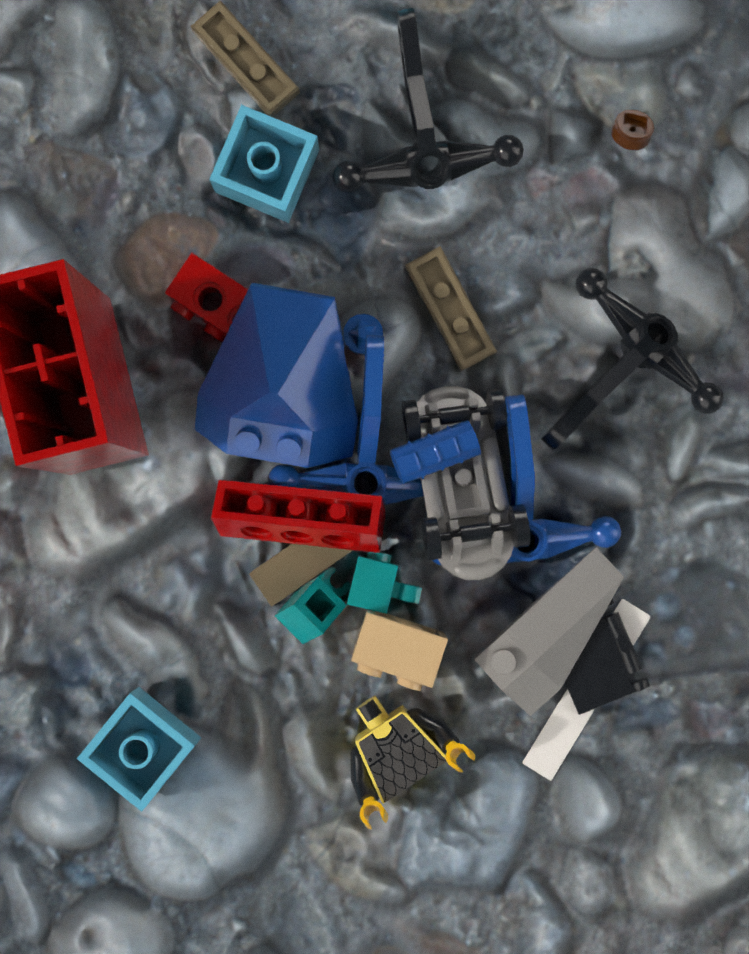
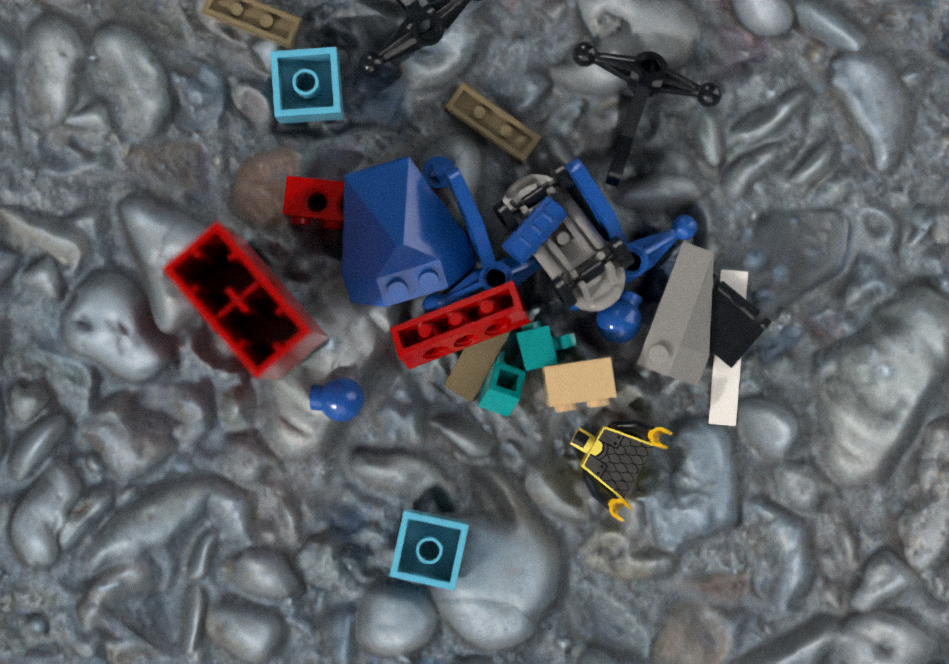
camera: 25 degrees left, 0 degrees up
none -> blue piece [309,377,364,422]
none -> blue piece [597,289,643,344]

